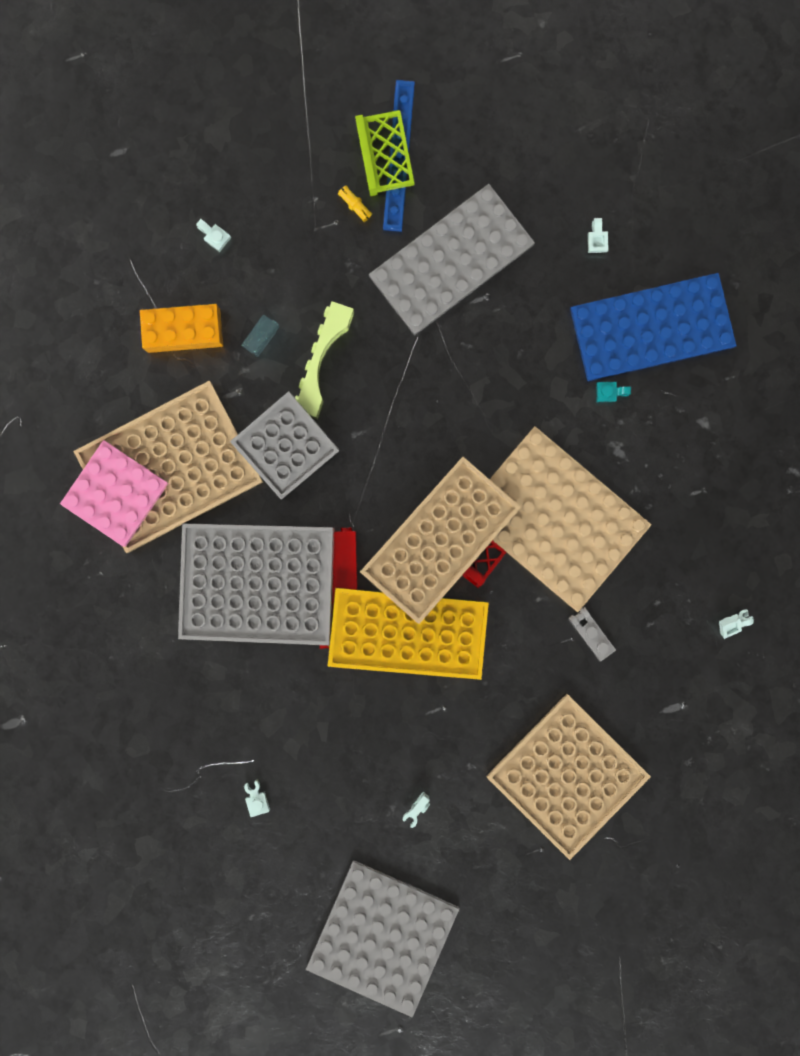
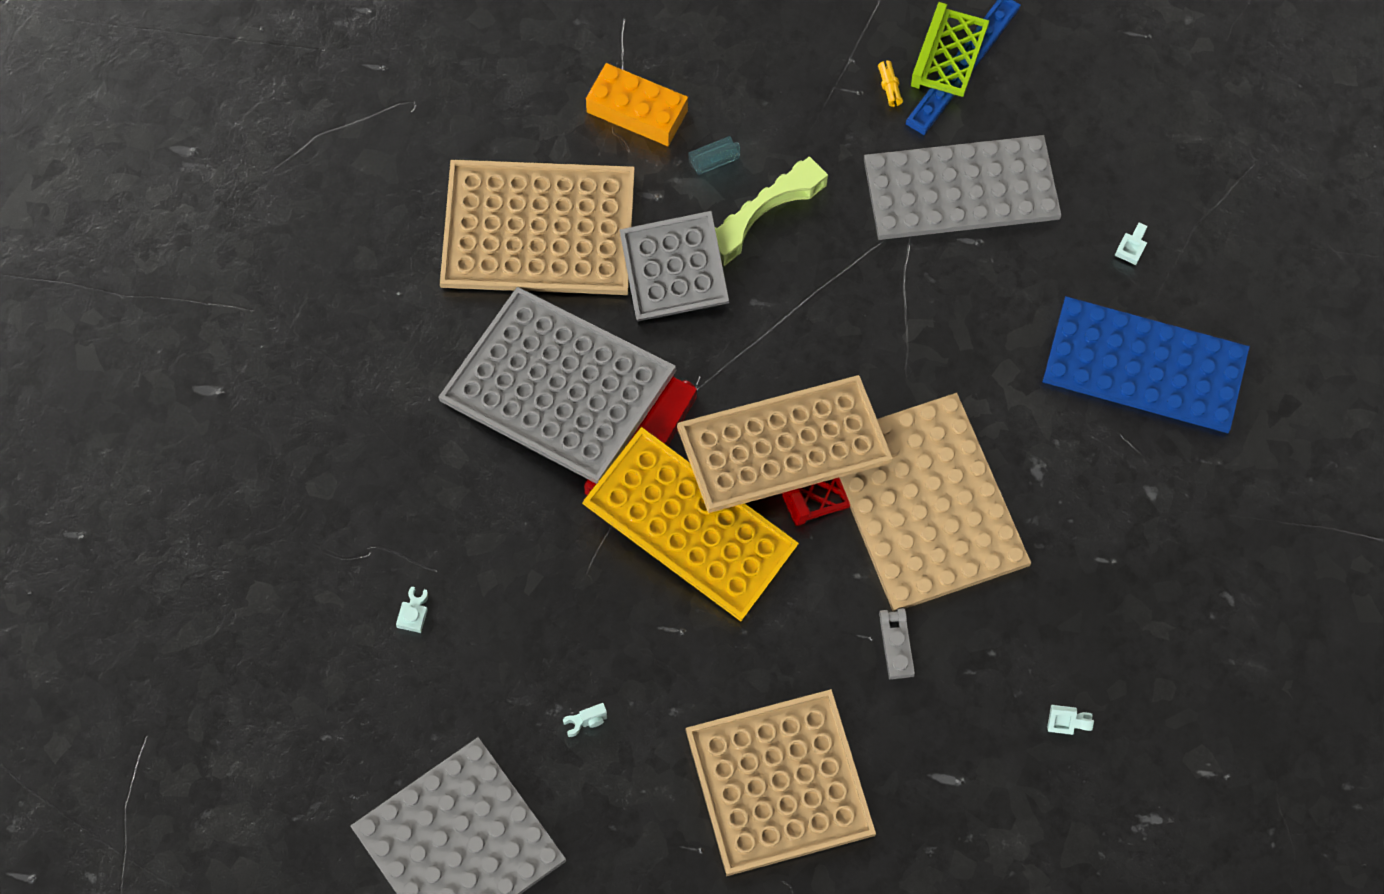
camera: 30 degrees right, 20 degrees down
bright pink plate [60,440,169,547] -> none
light aqua plate [196,219,231,252] -> none
teal plate [596,382,631,402] -> none

